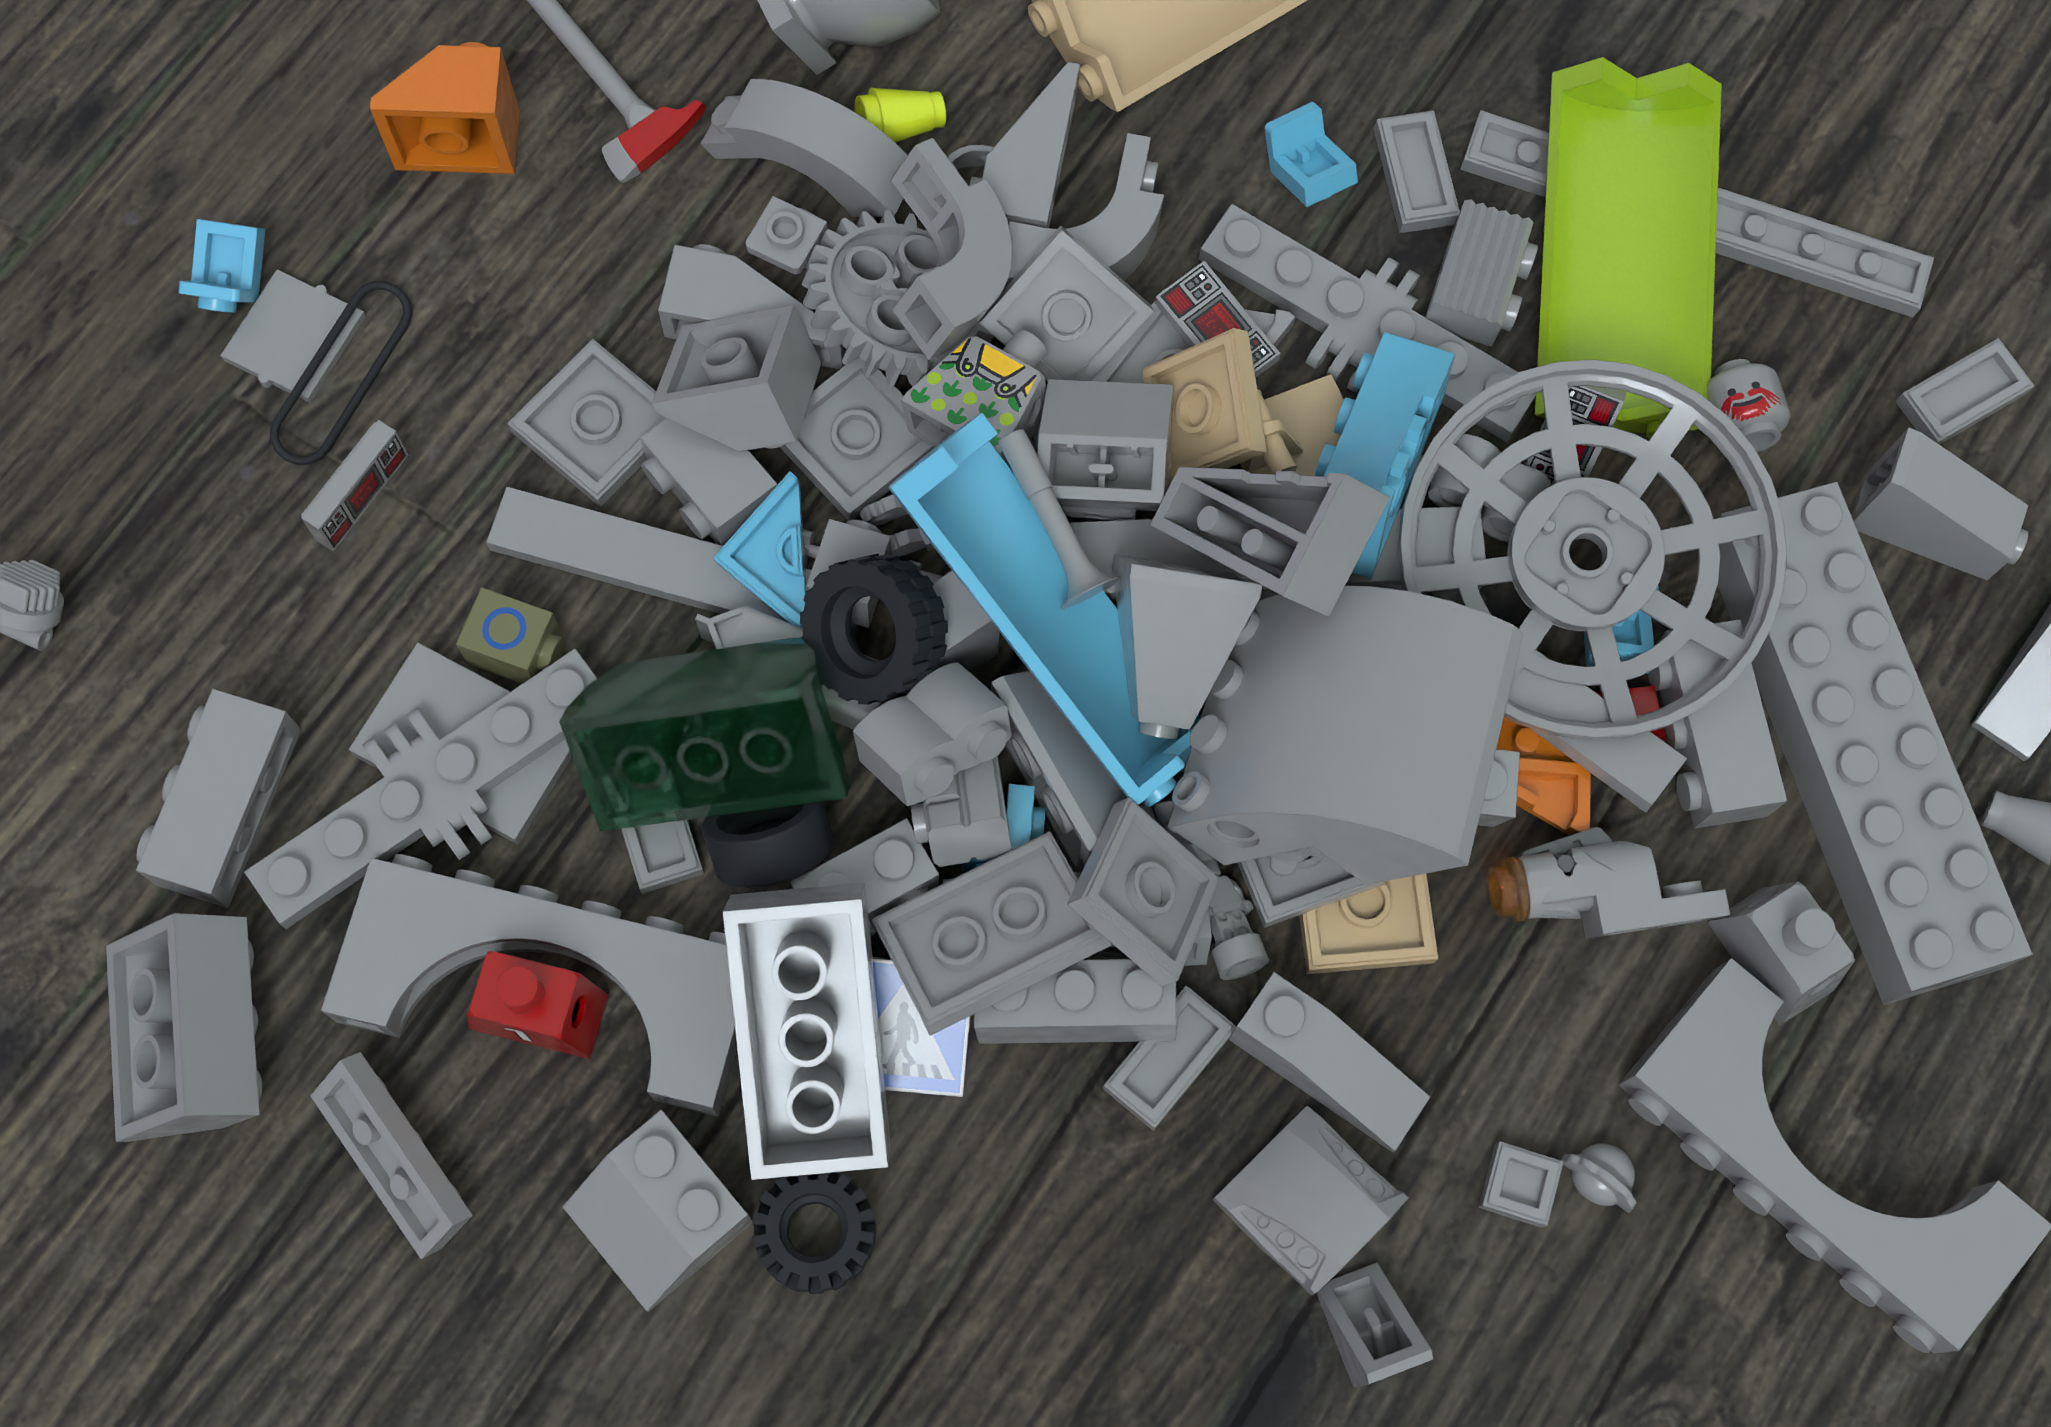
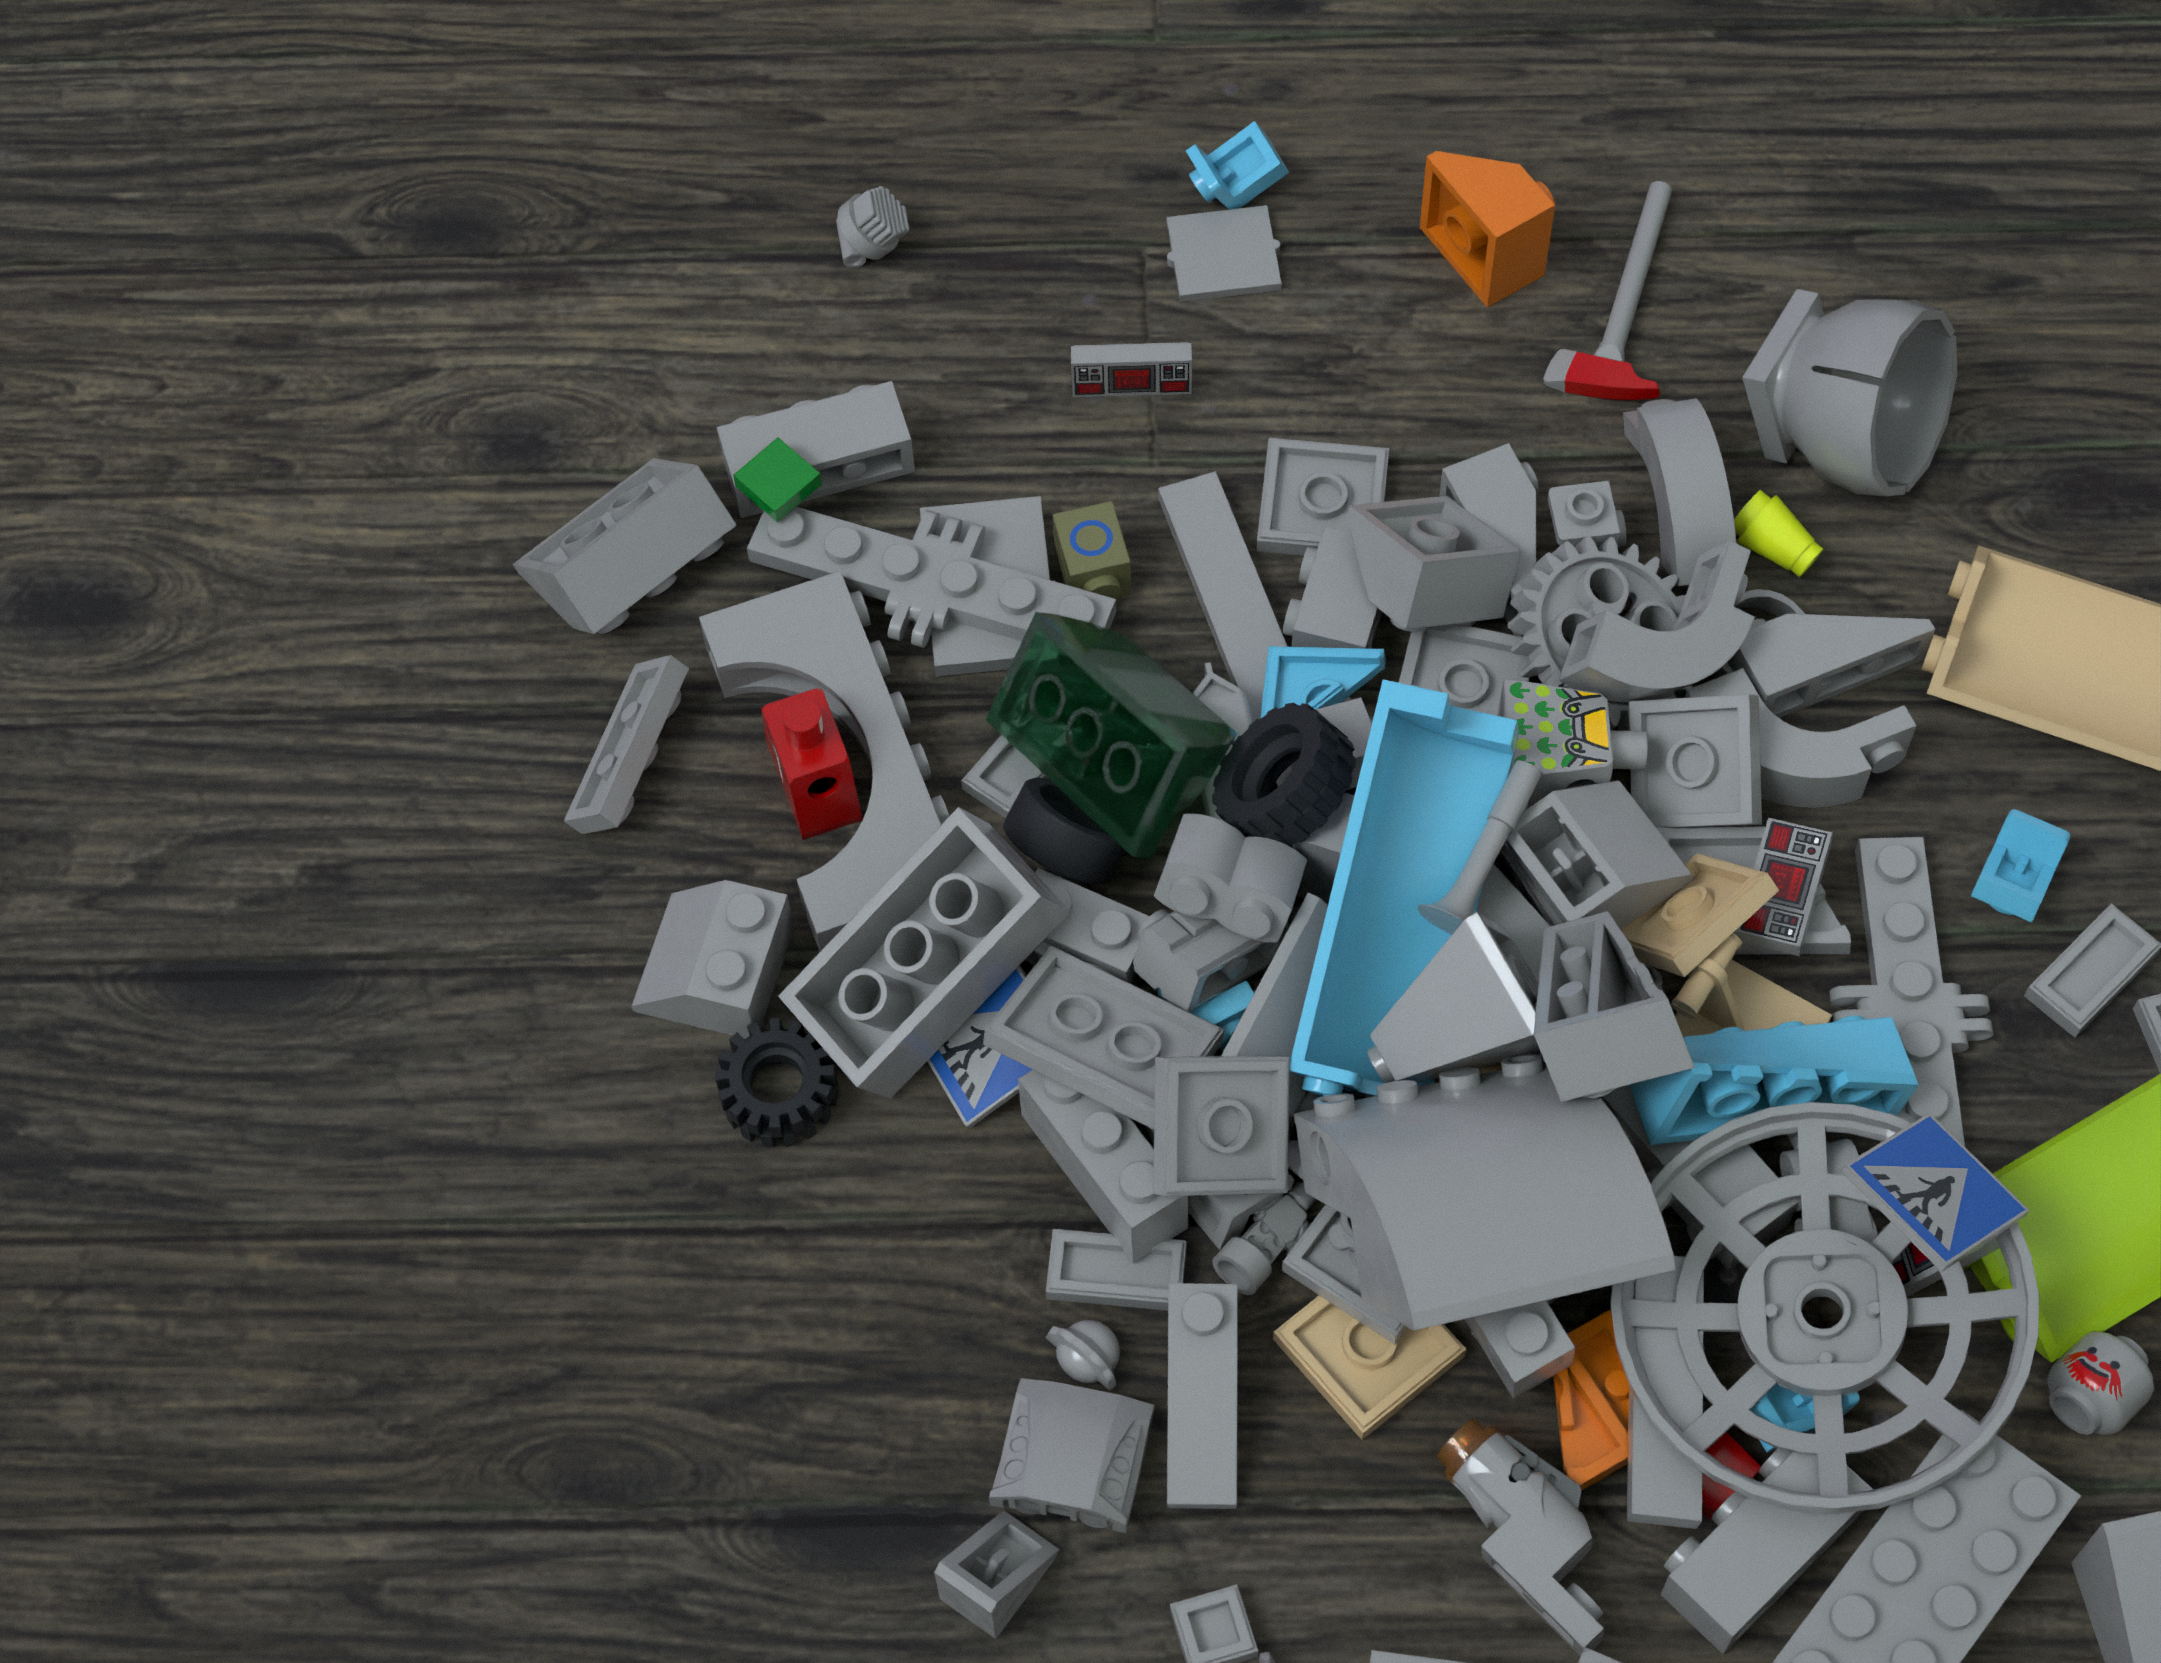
camera: 65 degrees right, 10 degrees down
black piece [270,281,412,465] -> none
light grey brick [1425,199,1538,347] -> none
none -> green tile [733,437,822,523]
none -> light grey piece [1045,1320,1120,1390]
none -> piece [1841,1113,2030,1272]

